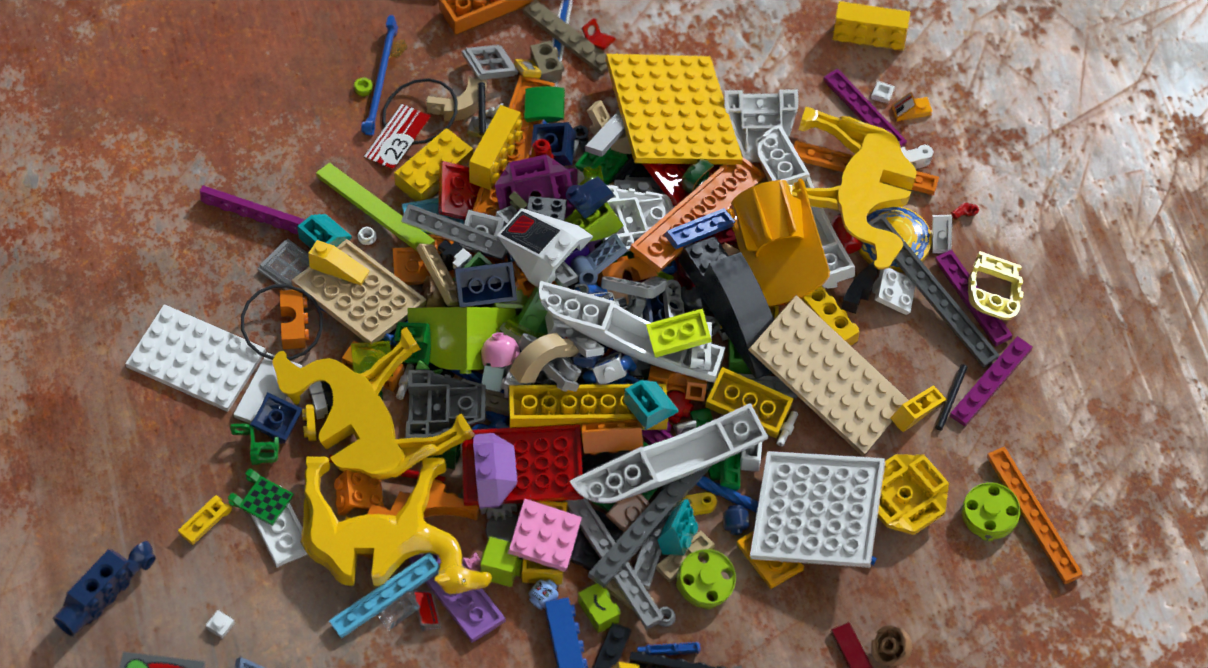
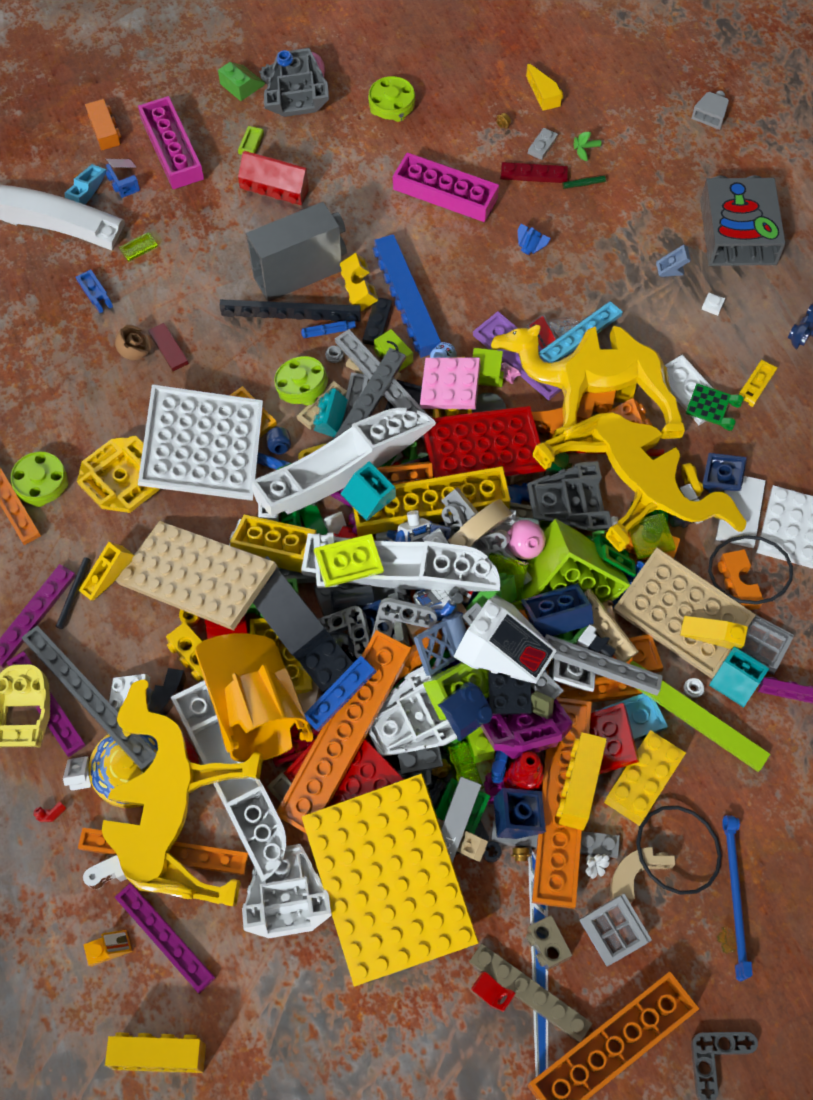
camera: 175 degrees right, 5 degrees up
green piece [230,424,279,465] -> none
lime tile [354,78,373,96] -> none
sticker [365,104,431,169] -> none
medium lavender wedge [473,433,517,509] -> none
black bar [478,82,486,136] -> none
yellow tile [514,59,541,78] -> none
green slope [524,86,565,123] -> none
dark green piece [681,159,714,194] -> none
white tile [871,81,895,104] -> none

